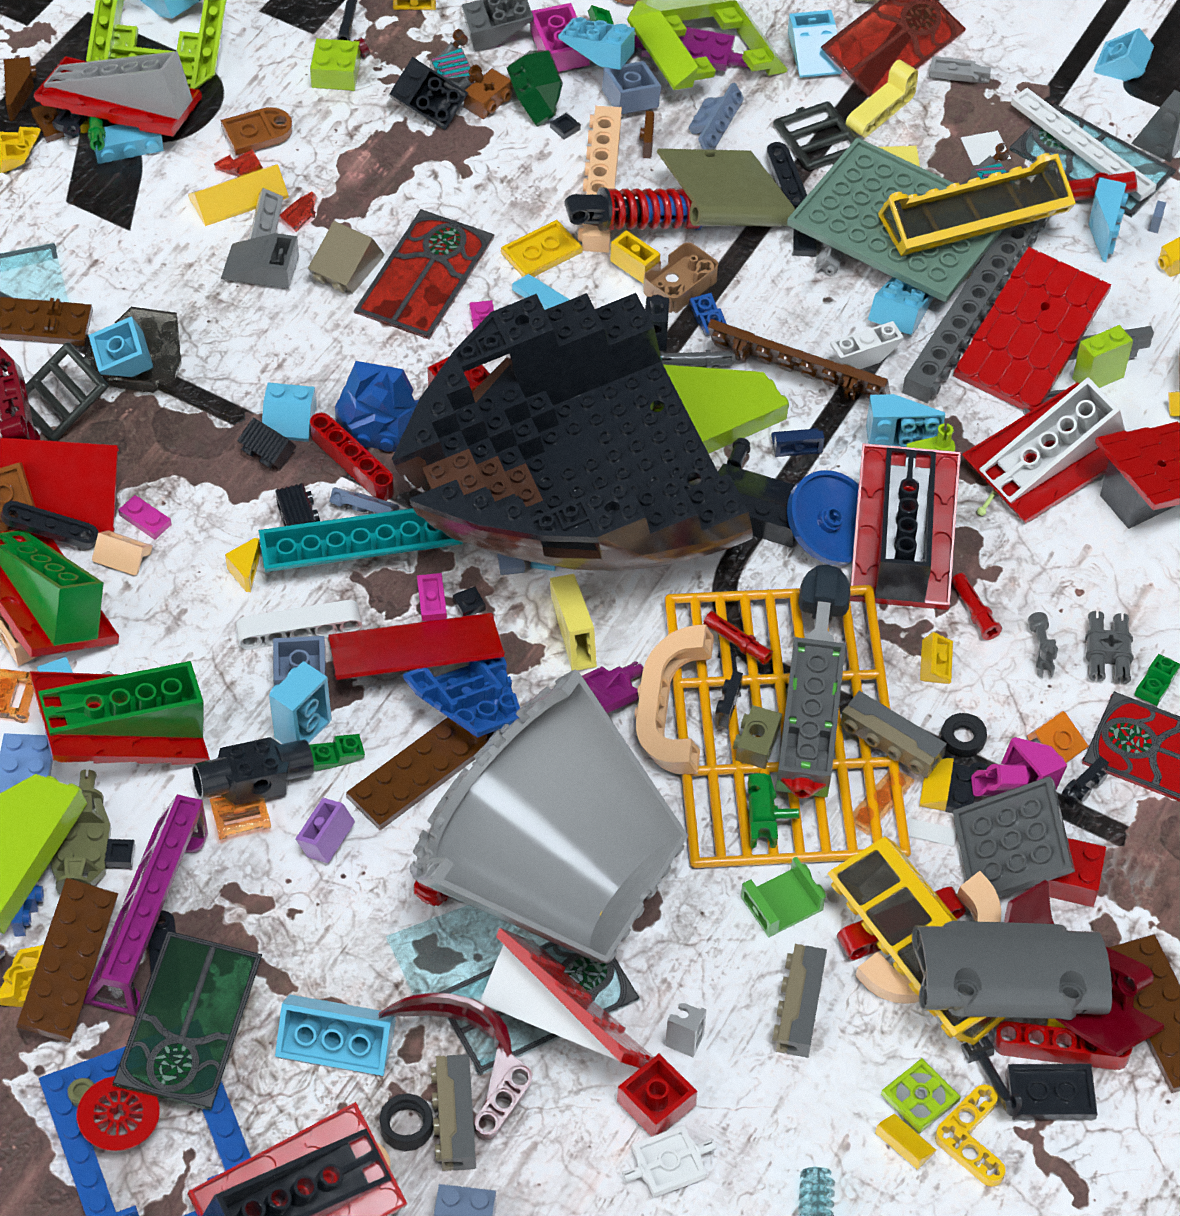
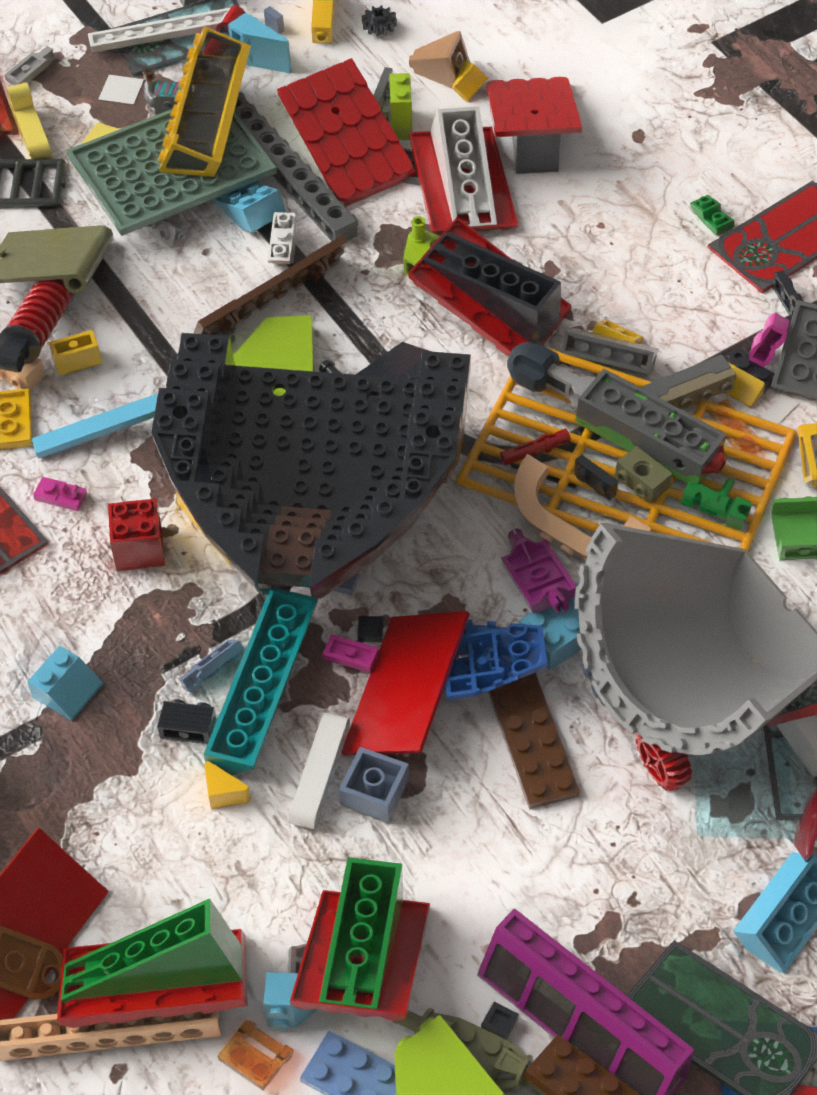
camera: 60 degrees left, 0 degrees up
black plate [0,501,99,549] -> none
light nougat panel [92,531,153,575] -> none
dark pink plate [118,495,172,540] -> none
black brick [192,737,314,805] -> none
clear orange plate [210,796,271,840] -> none
black brick [237,417,296,470] -> none
medium azure brick [269,661,332,744] -> none
medium lavender brick [295,797,355,863] -> none
green slope [309,734,365,771] -> none
red beam [310,412,394,501] -> none
blue wedge [335,361,419,452] -> none
light yellow slope [550,574,597,671] -> none
medium nougat axle [643,242,718,313] -> none
black torso [645,294,669,351] -> none
blue slope [689,293,727,336] -> none
black plate [766,142,807,209] -> none
dark blue panel [771,428,824,457] -> none
blue dish [787,470,859,566] -> none
black tile [793,228,816,257] -> none
medium azure slope [866,394,945,447] -> none
black tyre [941,713,987,757] -> none
red pin [951,573,1002,640] -> none
dark pink slope [1001,737,1067,790] -> none
orange piece [1026,711,1089,763] -> none
dark grey bar [1028,612,1058,678] -> none
dark grey pin [1085,611,1134,684] -> none
none -> dark grey piece [560,327,659,374]

